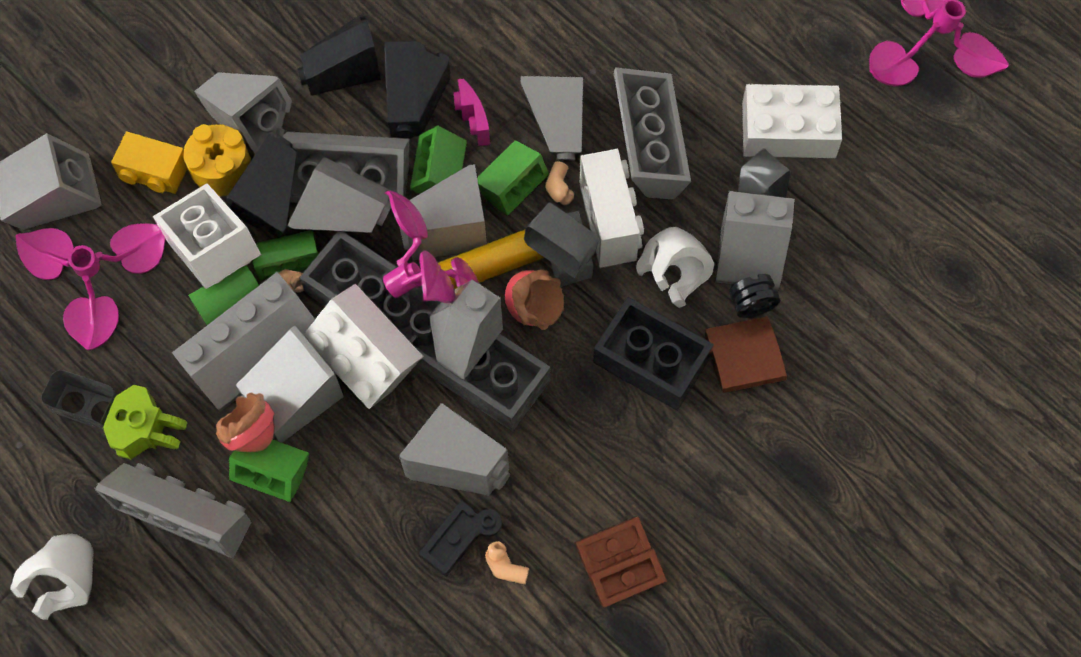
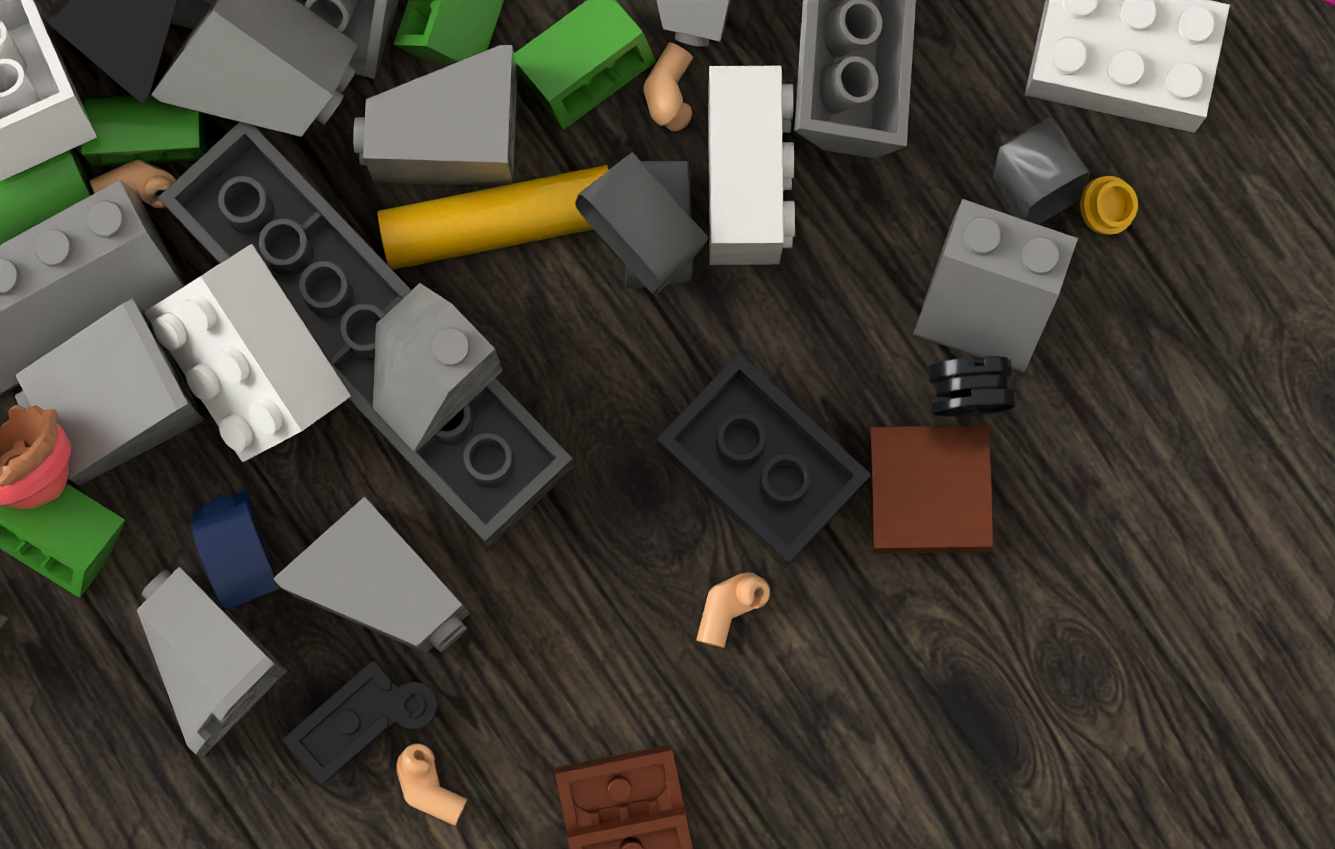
camera: 10 degrees right, 15 degrees up
dark pink plant [383,191,479,304] -> none
nougat hair [505,270,565,330] -> none
white piece [636,227,714,308] -> none
none -> light grey slope [137,567,288,756]
none -> dark blue brick [190,490,280,611]
none -> light nougat arm [696,572,770,648]
none -> yellow plate [1080,176,1138,235]

